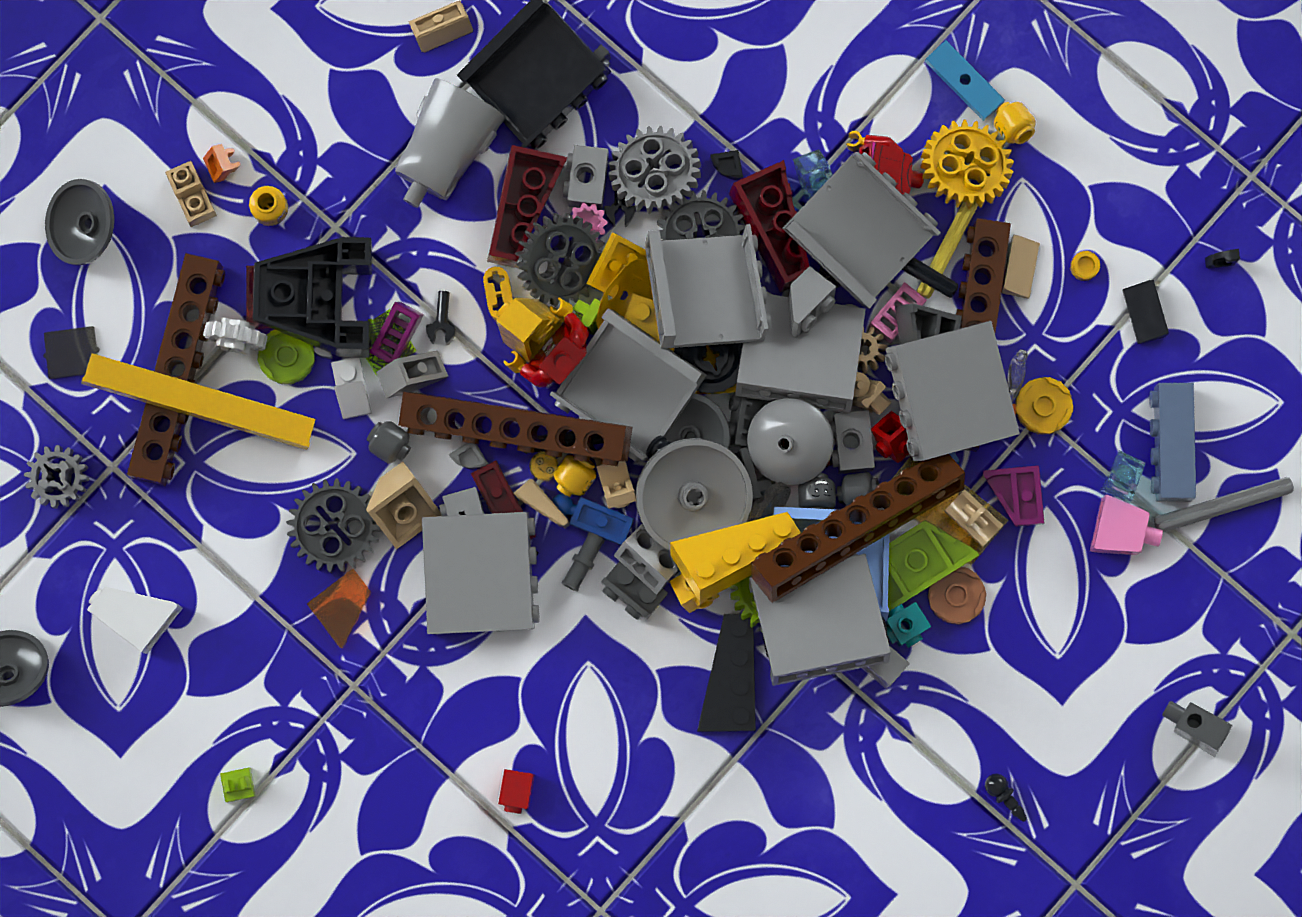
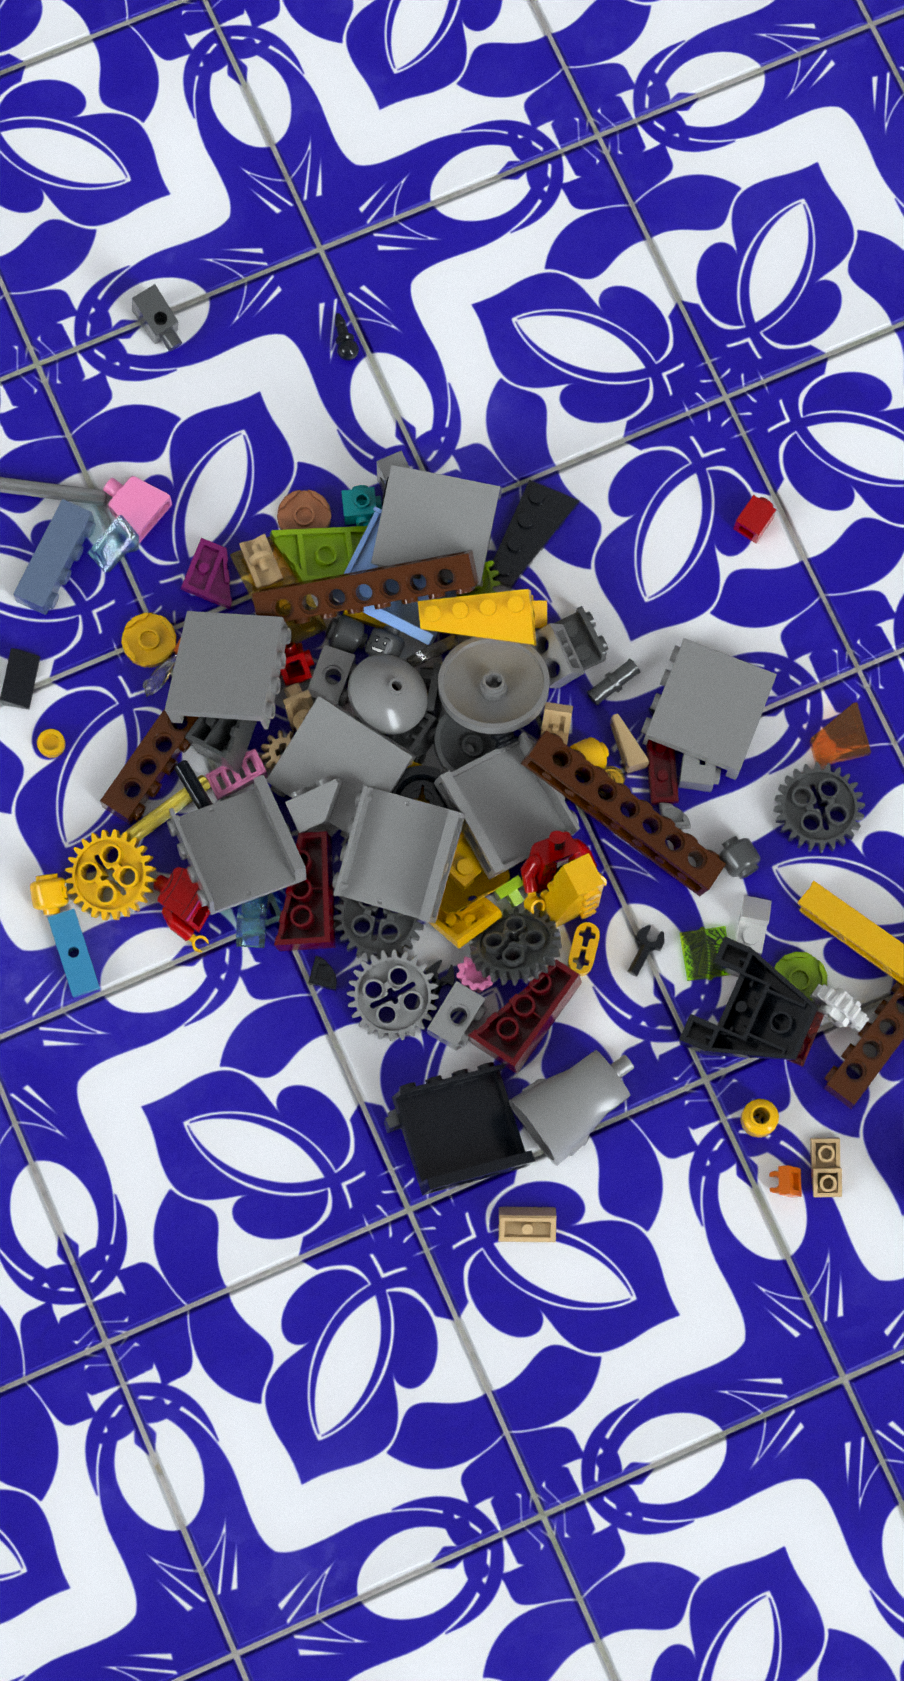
camera: 160 degrees left, 5 degrees down
tan slope [366,461,442,550] -> none
magenta slope [370,302,424,363] -> none
light grey slope [376,350,448,398] -> none
blue plate [551,494,634,545] -> none
tan slope [1001,235,1040,299] -> none

